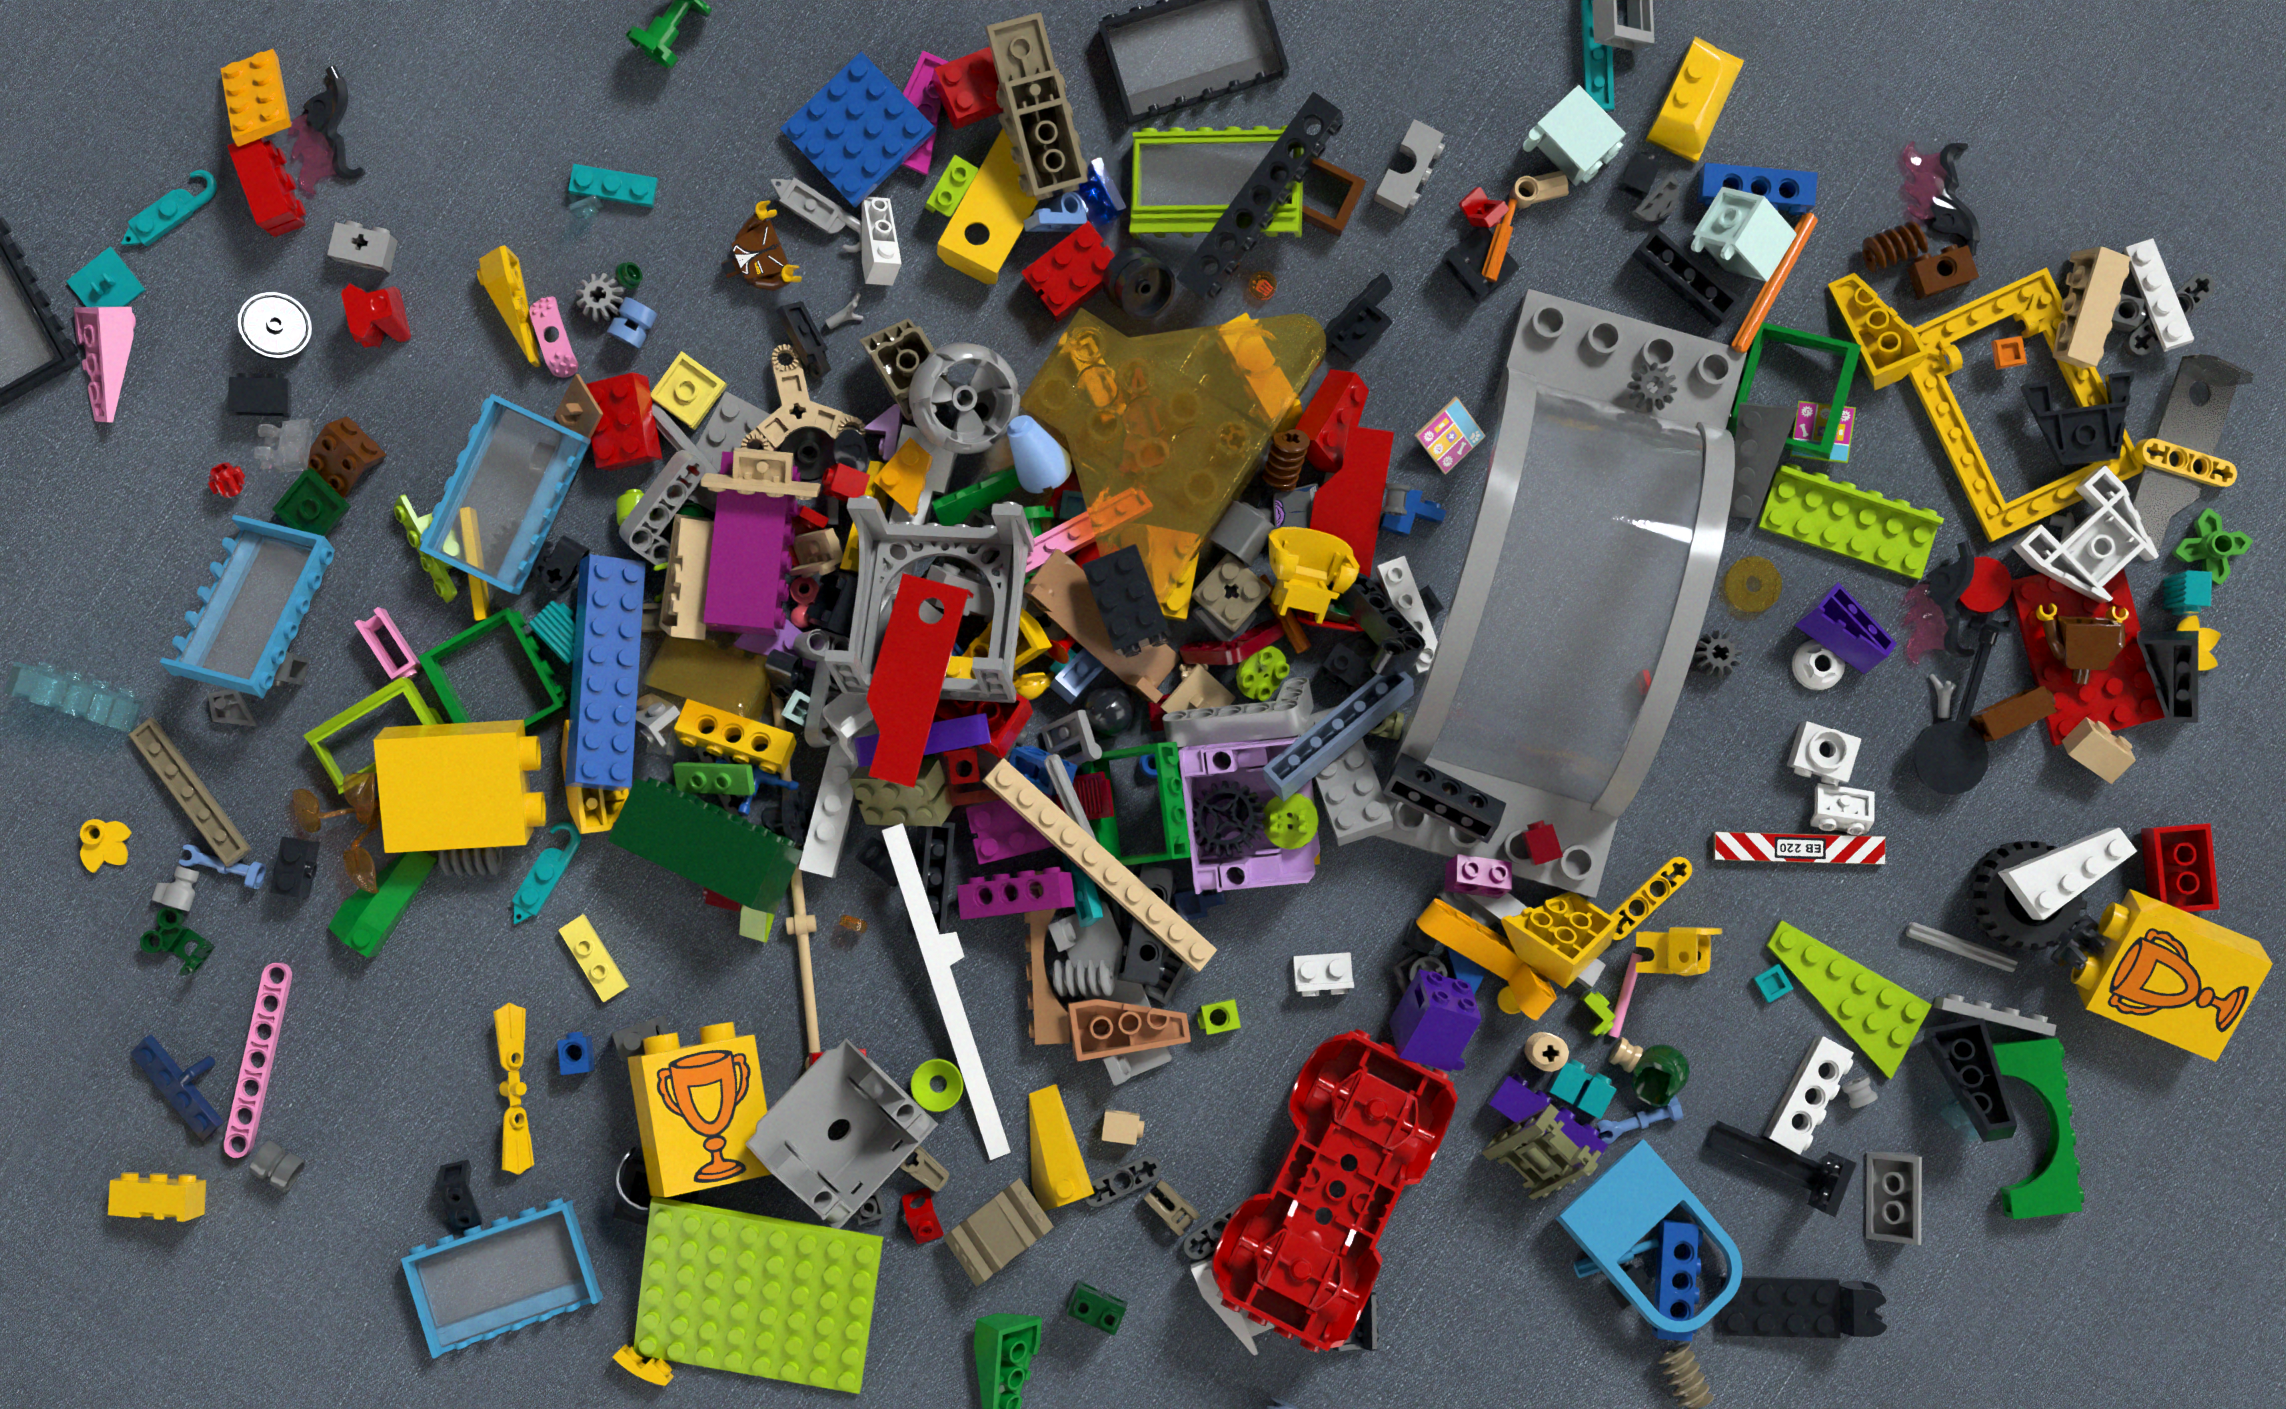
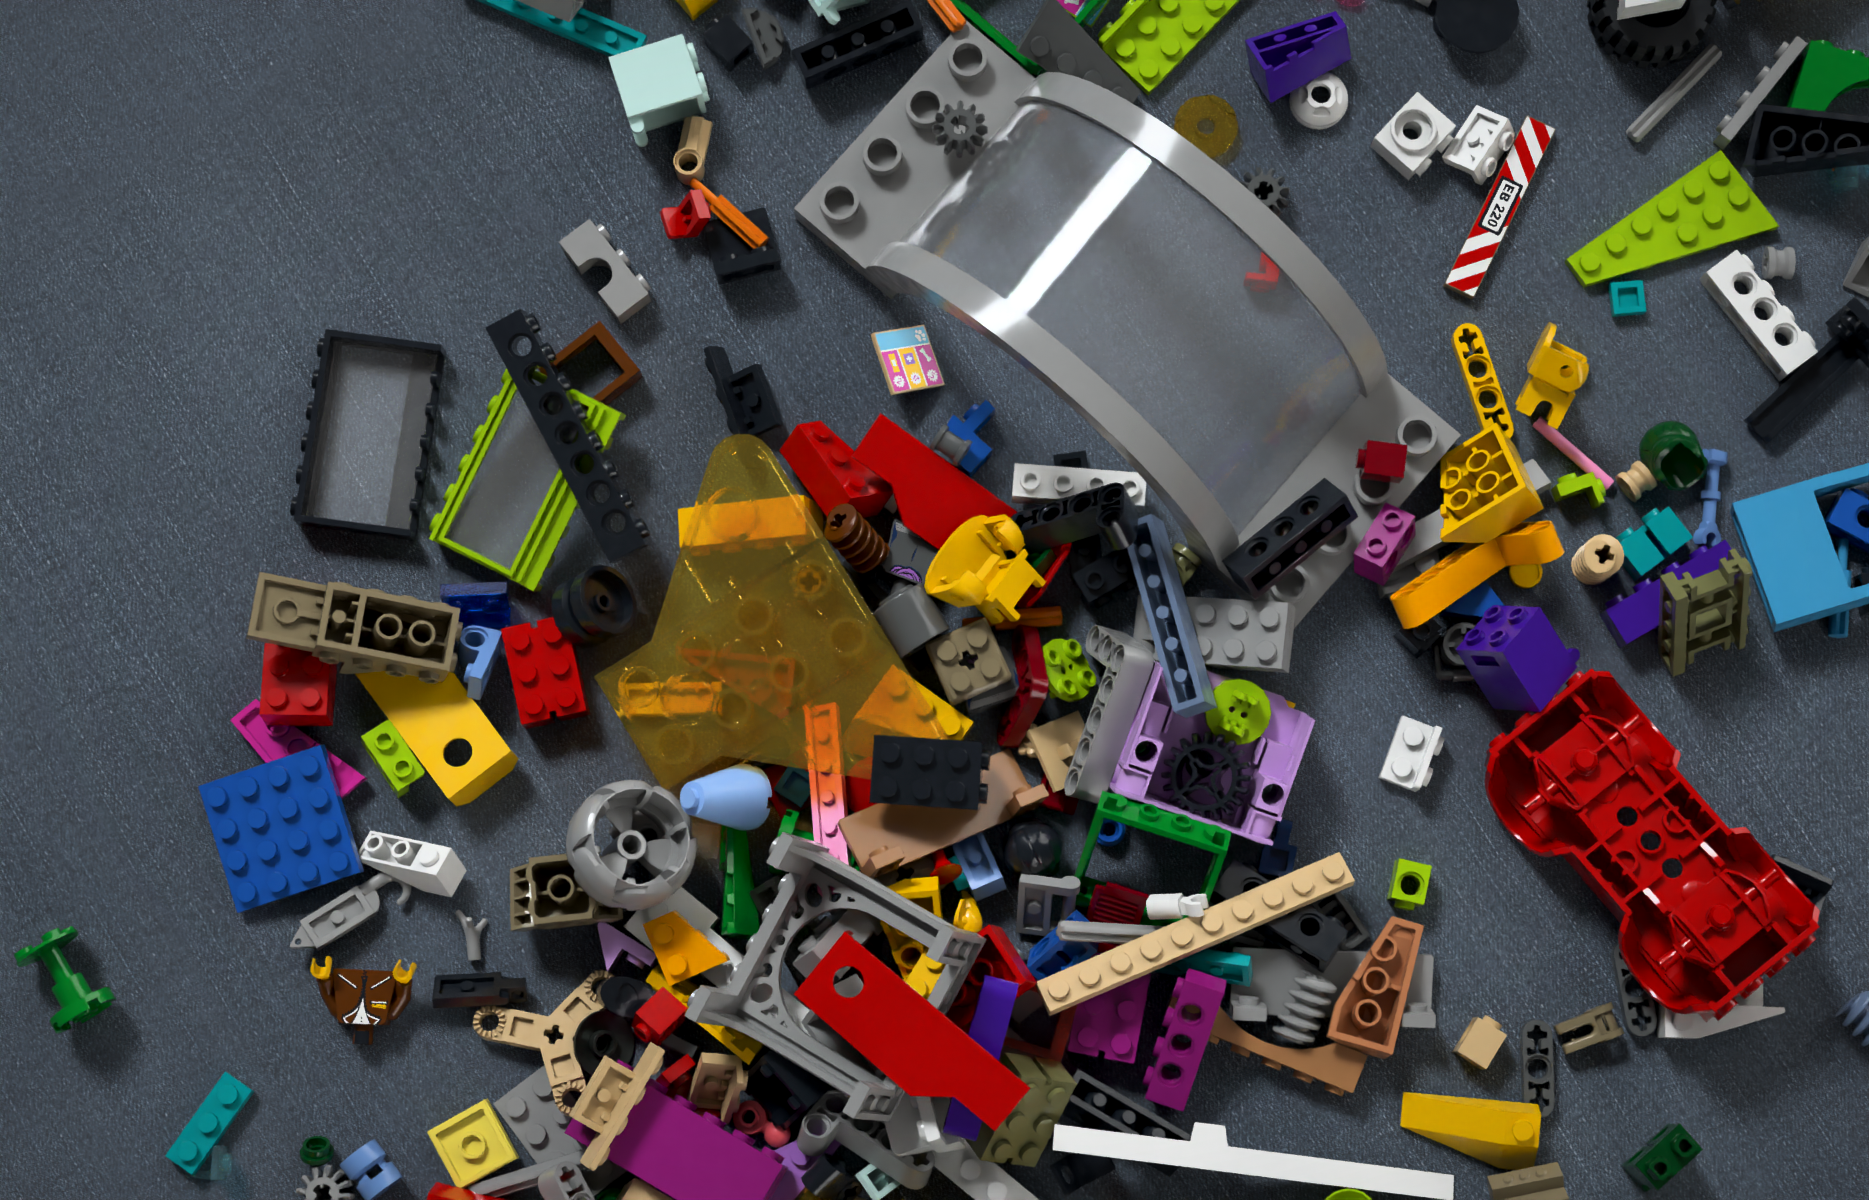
camera: 65 degrees left, 5 degrees down
red bracket [943,747,980,784] -> none
clear orange tile [1248,271,1277,301] -> none
none -> white bar [1146,893,1209,920]

